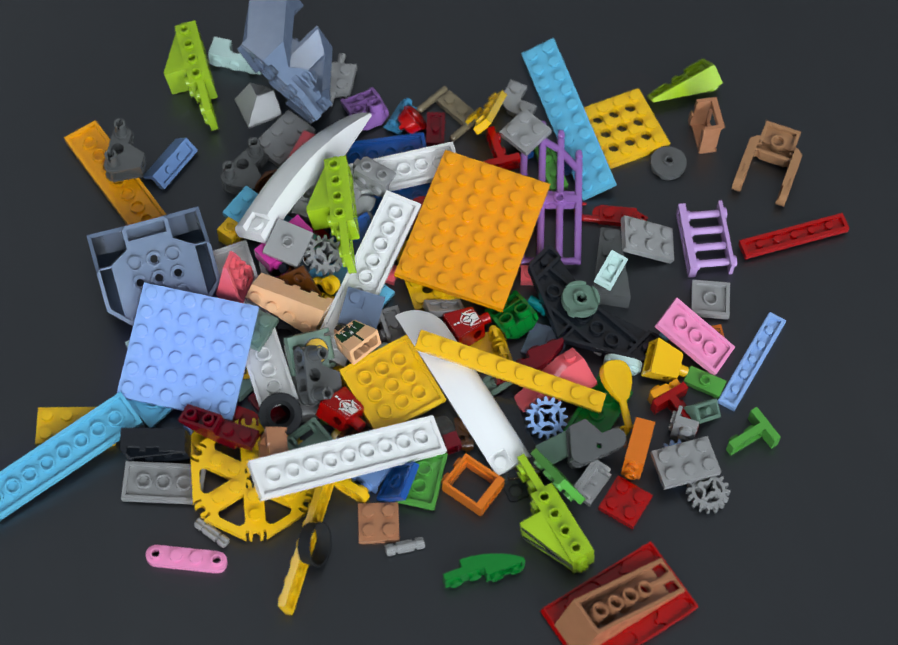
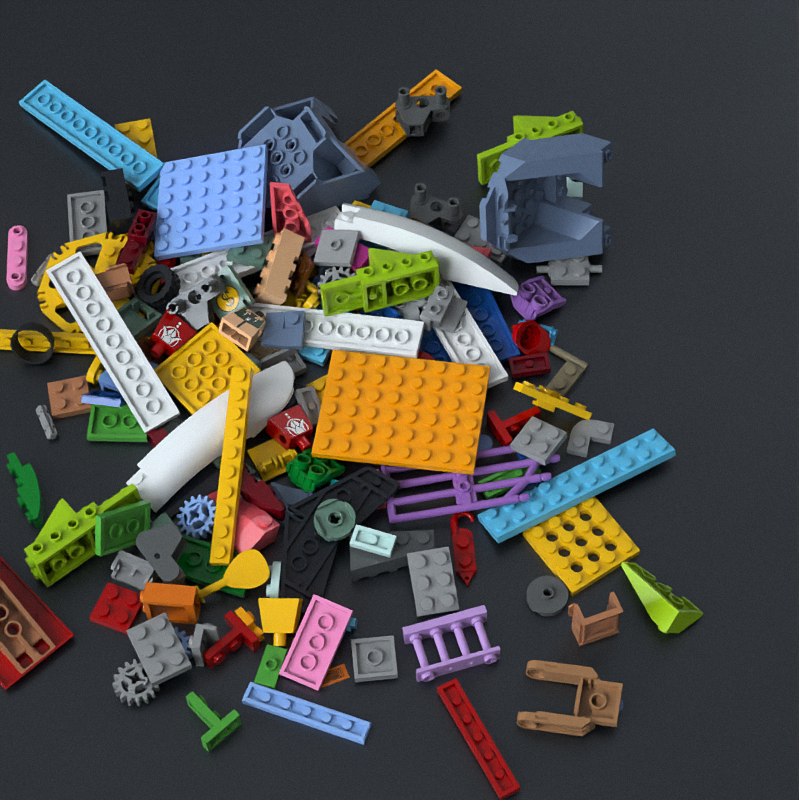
camera: 85 degrees right, 5 degrees down
medium blue panel [143,137,198,189] -> none
orange window [441,453,505,517] -> none
sand green slope [684,398,721,424] -> none

